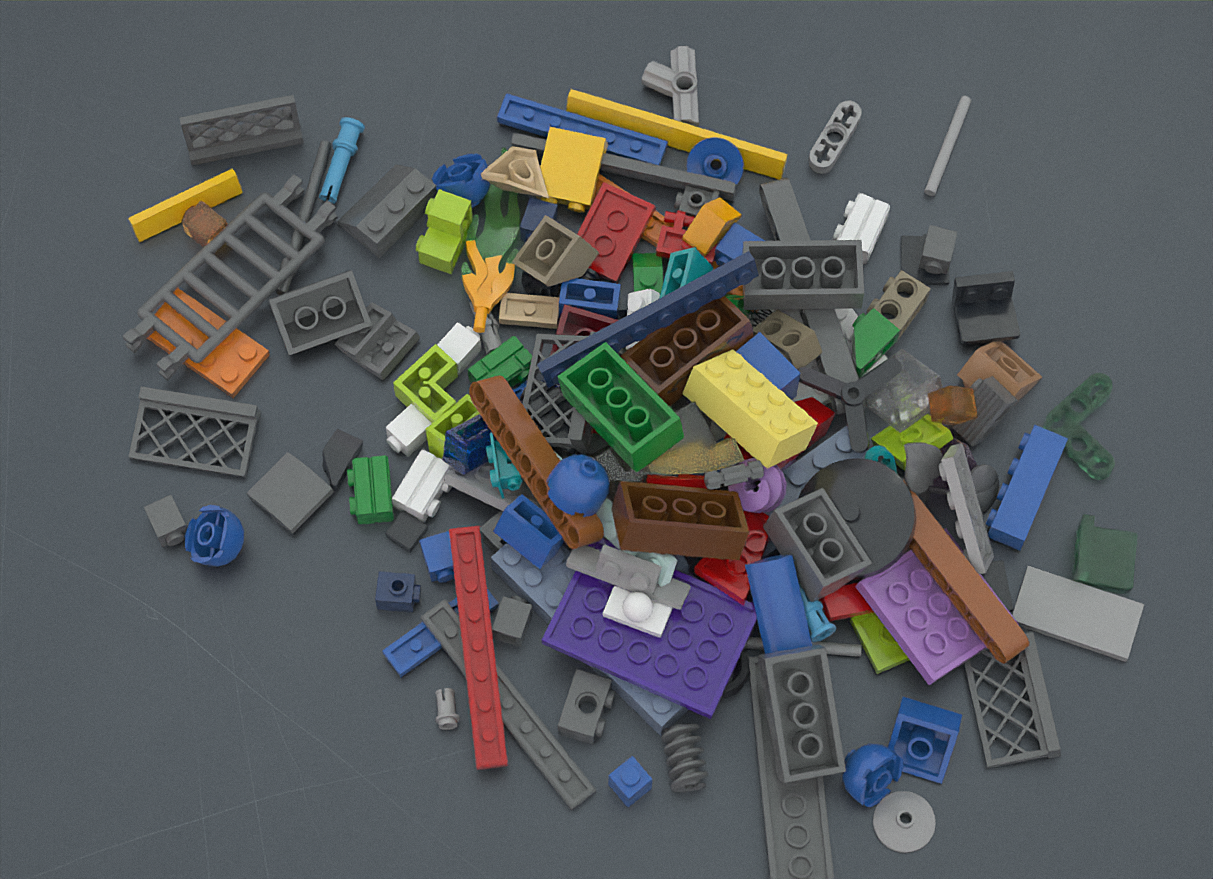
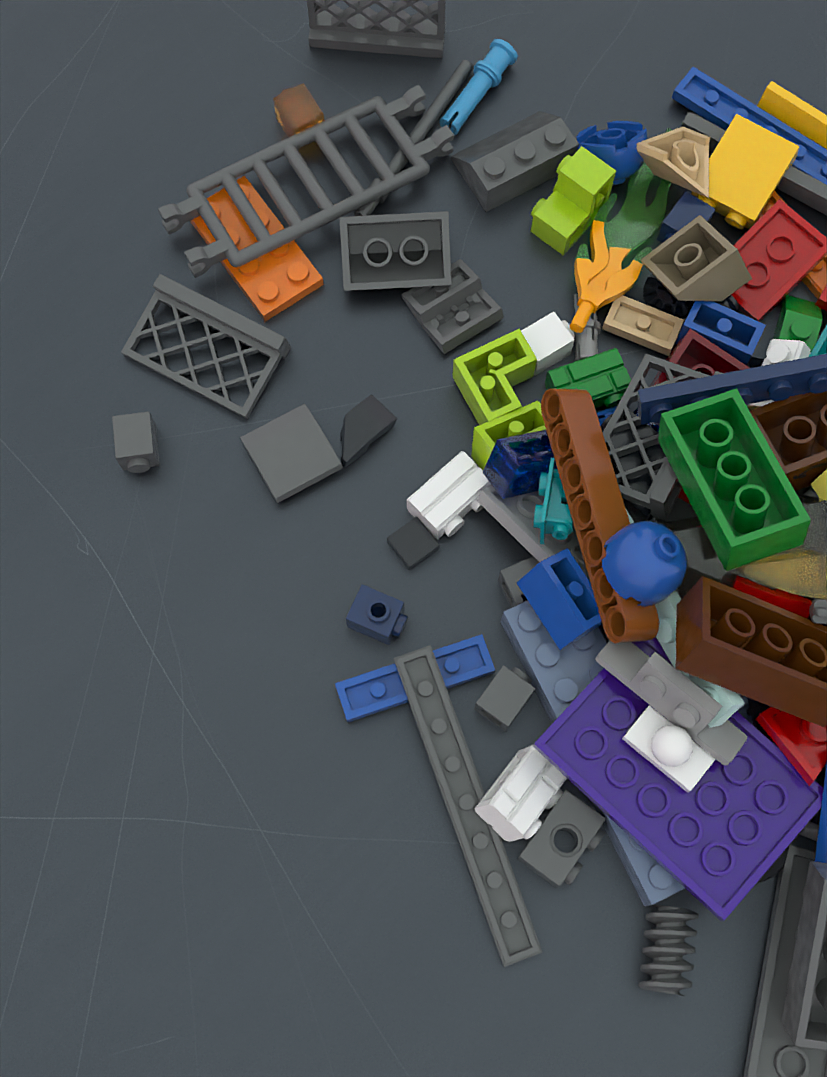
camera: 20 degrees right, 5 degrees up
yellow tile [129,168,243,242] -> none
blue cylinder [185,504,244,567] -> none
green brick [347,455,394,524] -> none
white brick [386,404,432,457] -> none
blue brick [420,531,454,582] -> none
light grey pin [435,688,460,730] -> none
red tile [449,526,508,770] -> none
blue brick [608,756,653,808] -> none
none -> white brick [475,745,567,842]

